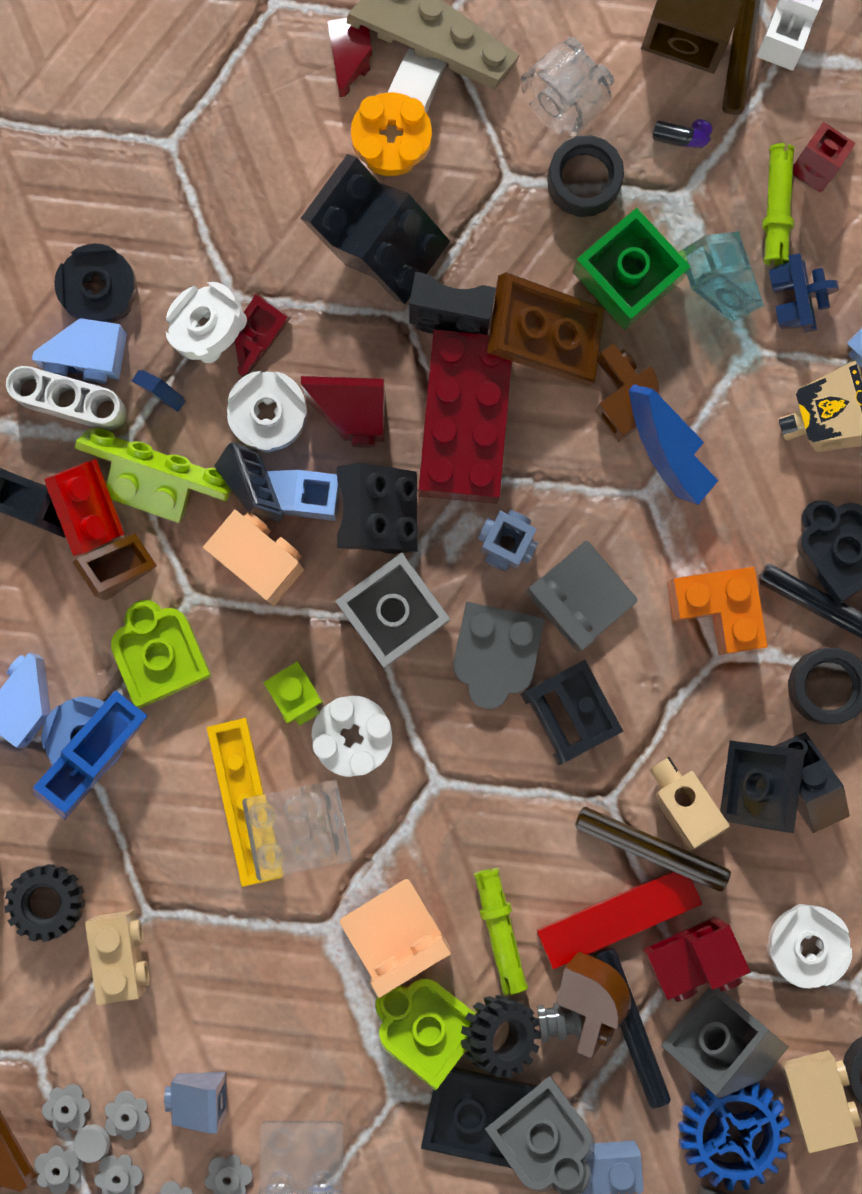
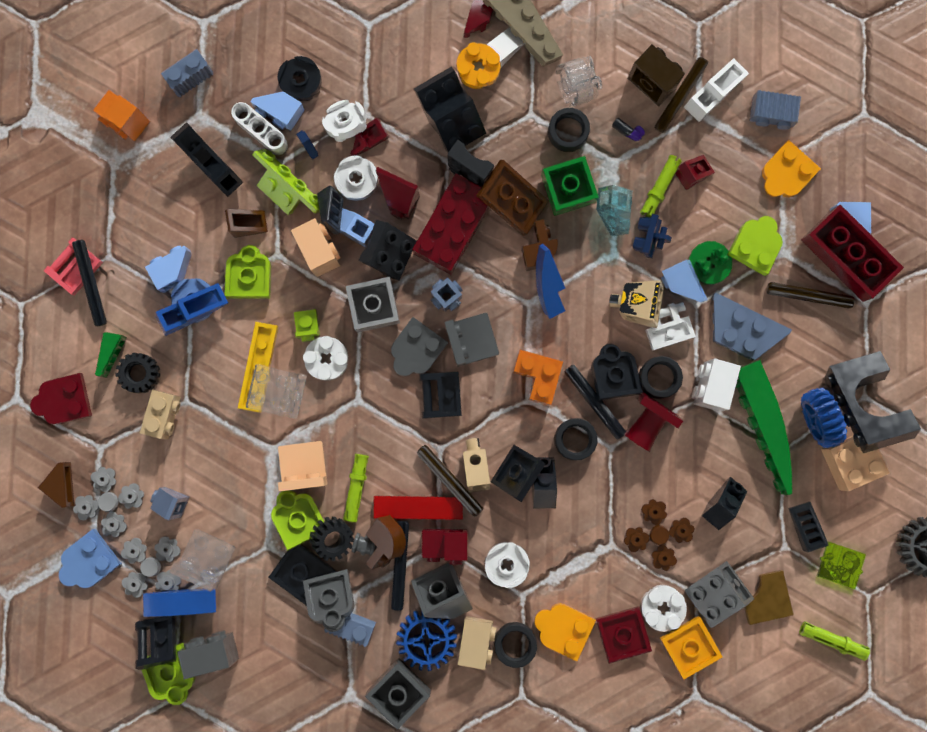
camera: 30 degrees right, 0 degrees up
red plate [44,459,124,556] -> none

